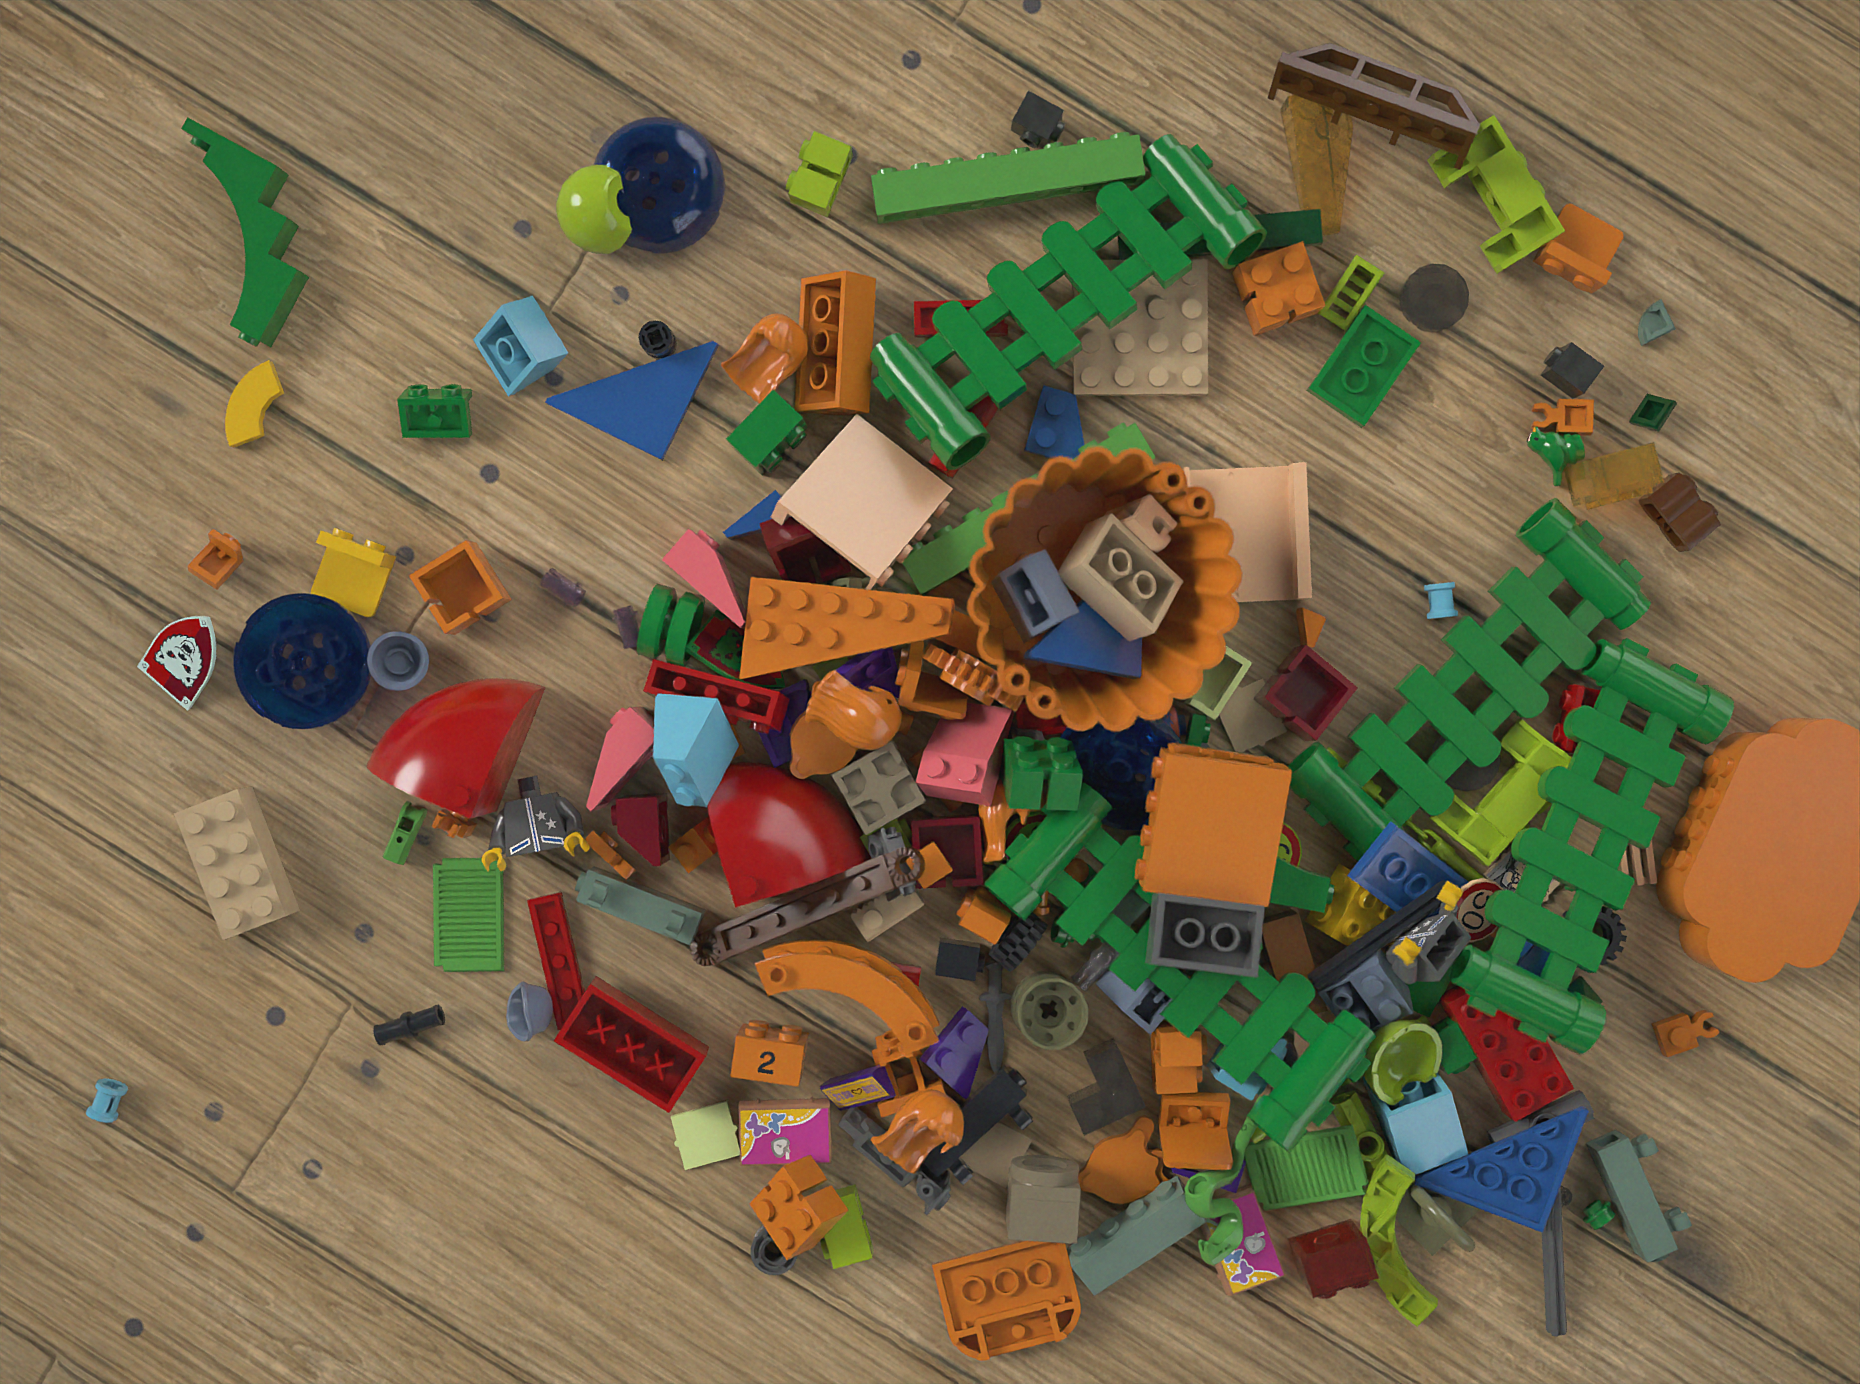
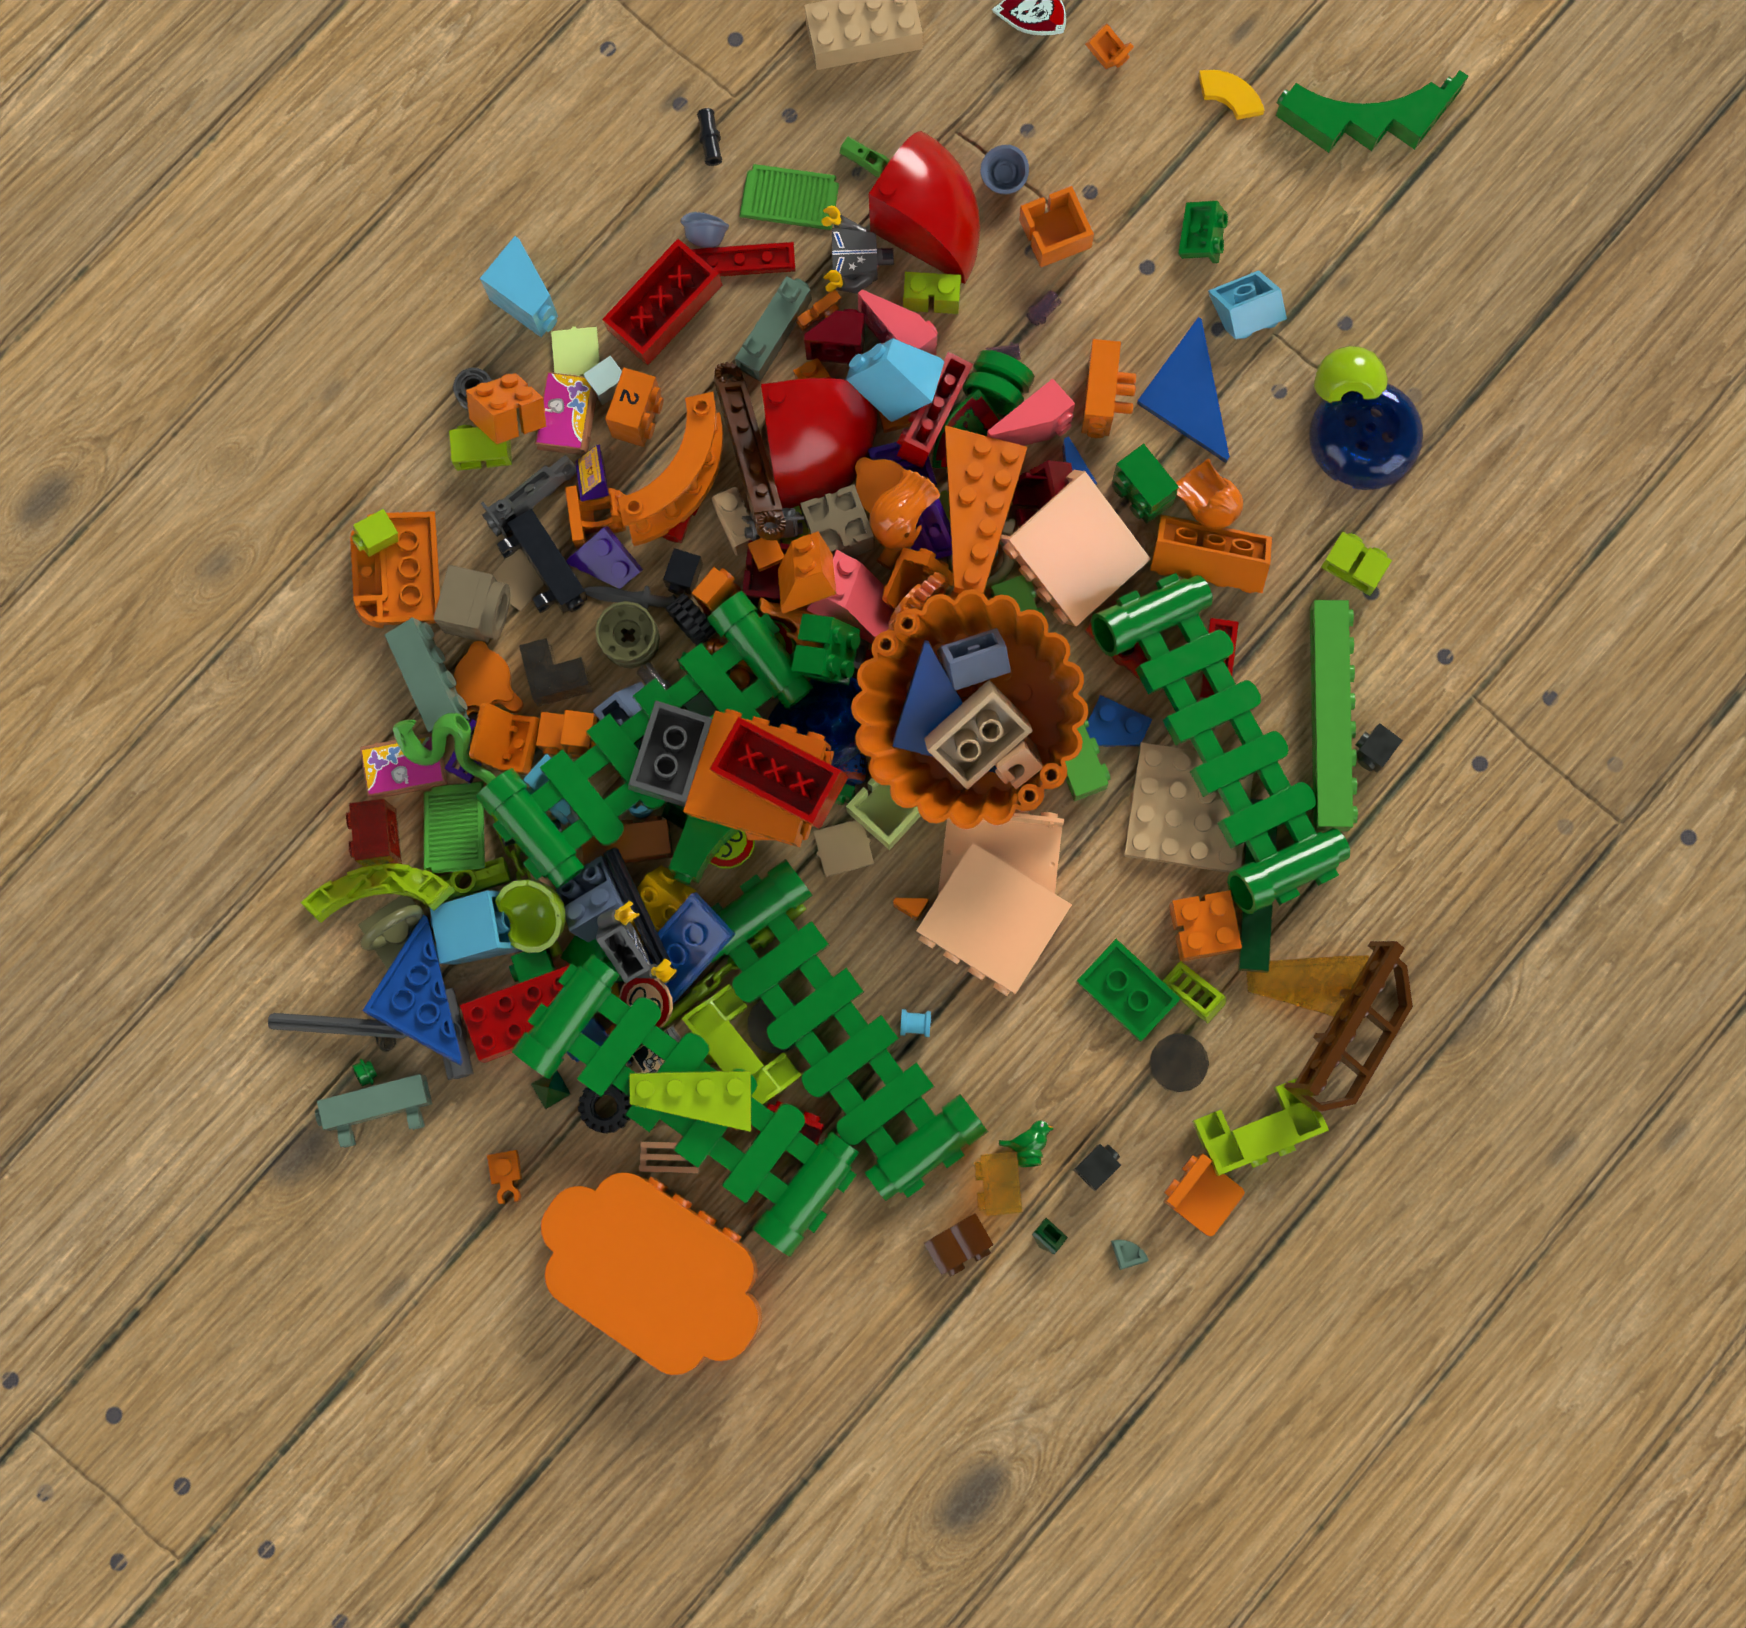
camera: 100 degrees right, 10 degrees down
clear blue brick [233,593,371,729] -> none
yellow bracket [311,528,396,617] -> none
orange plate [431,809,477,838] -> none
black wheel [638,320,677,360] -> none
orange piece [871,1090,964,1174] -> none
dark red piece [1254,644,1358,741] -> none
orange plate [1531,399,1594,436] -> none
none -> lime brick [351,509,399,557]
none -> medium azure slope [480,236,558,337]
none -> light aqua panel [584,355,622,405]
none -> lime wing [629,1071,751,1132]
none -> red brick [709,717,848,830]
none -> orange slope [778,531,836,614]
none -> lime piece [903,272,961,314]
none -> light nougat panel [916,842,1072,996]
none -> orange piece [1081,339,1136,438]

